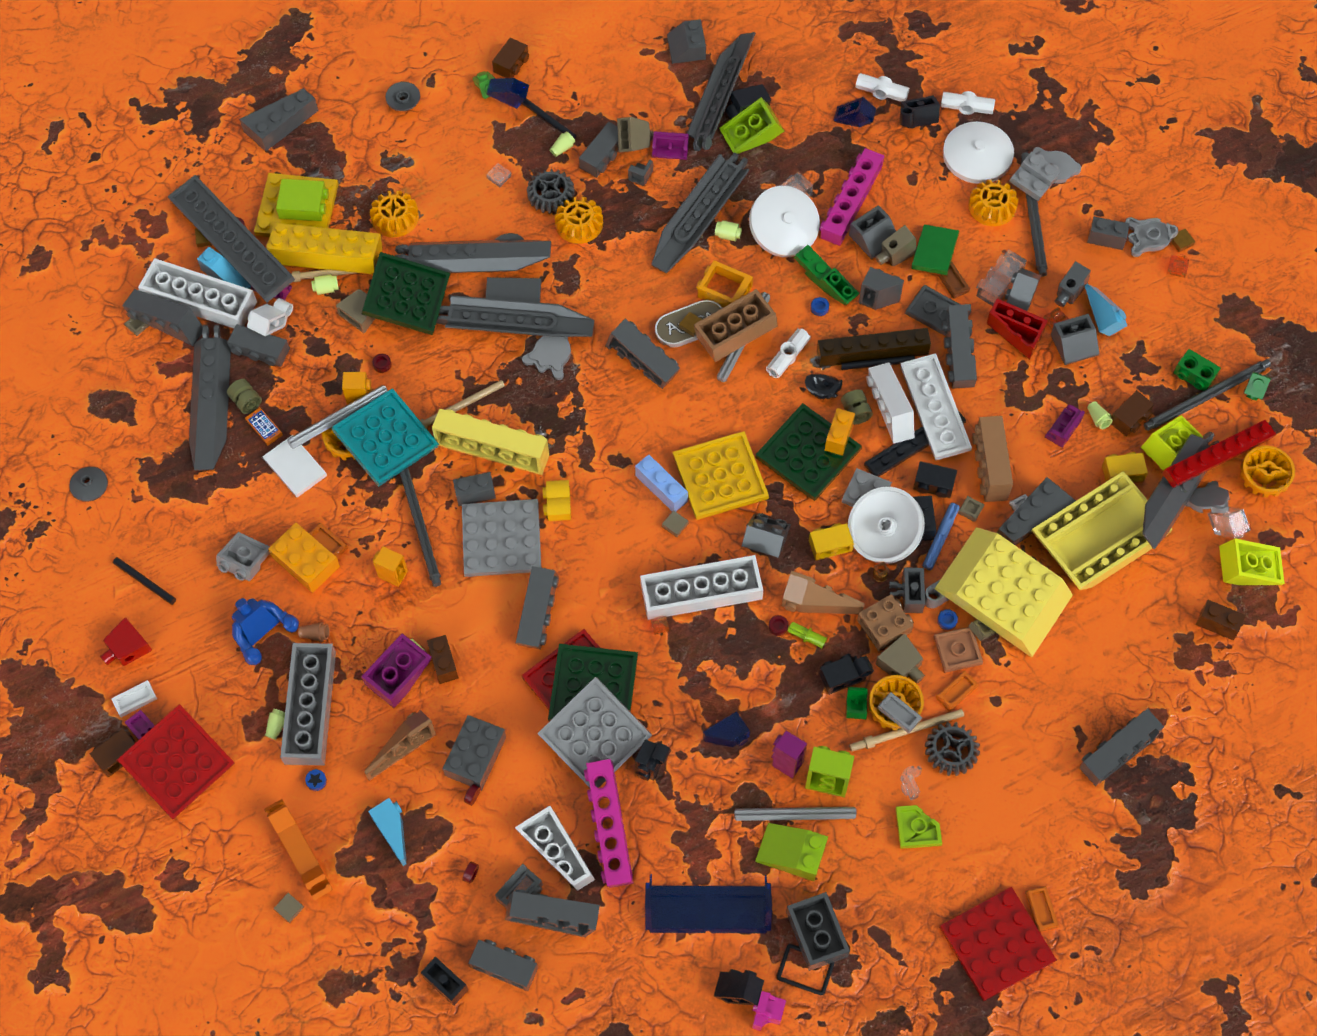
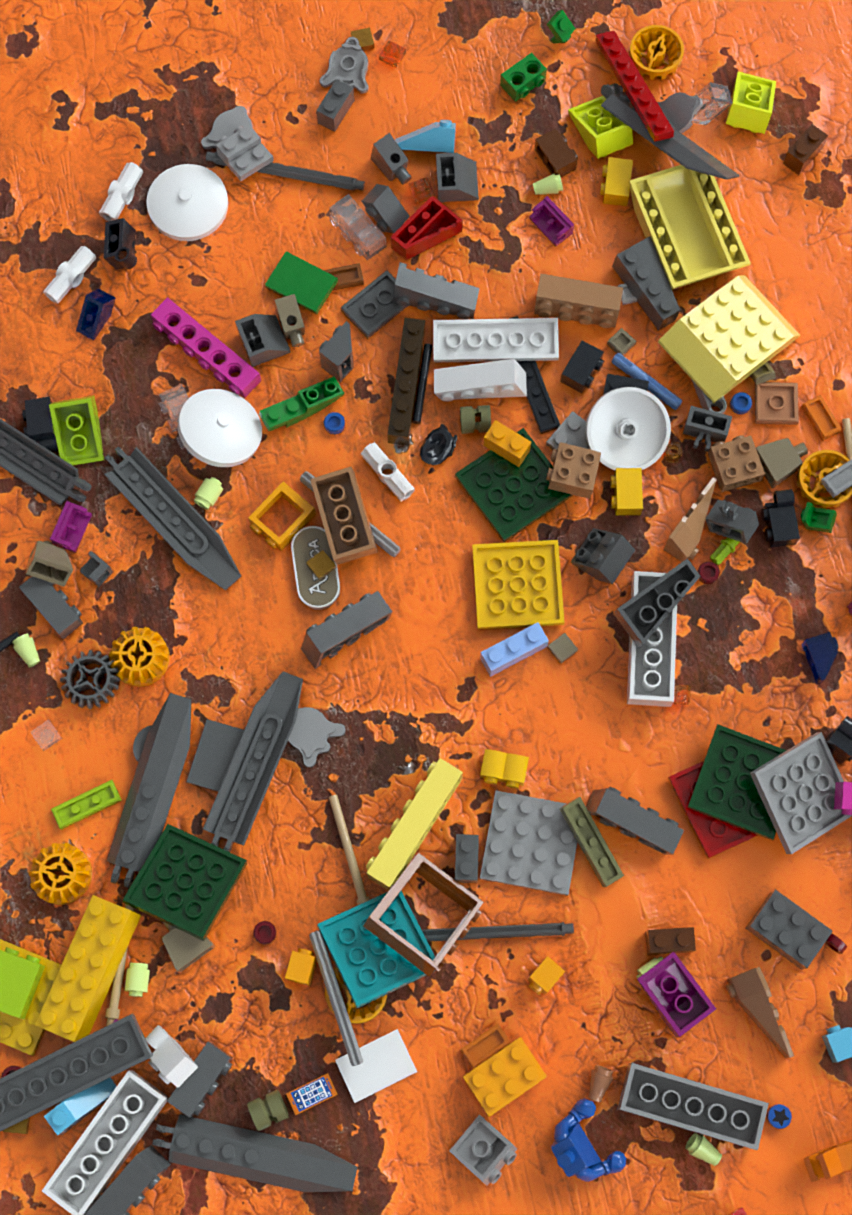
camera: 75 degrees left, 10 degrees up
light orange gear [969,179,1018,226] -> none
dark grey piece [1144,359,1271,431] -> none
none -> lime tile [51,780,122,830]
none -> dark orange window [363,853,484,977]
none -> medium nougat brick [546,442,601,499]
none -> olive plate [559,797,624,887]
none -> dark grey wedge [613,558,700,648]
none -> dark grey brick [705,500,759,544]

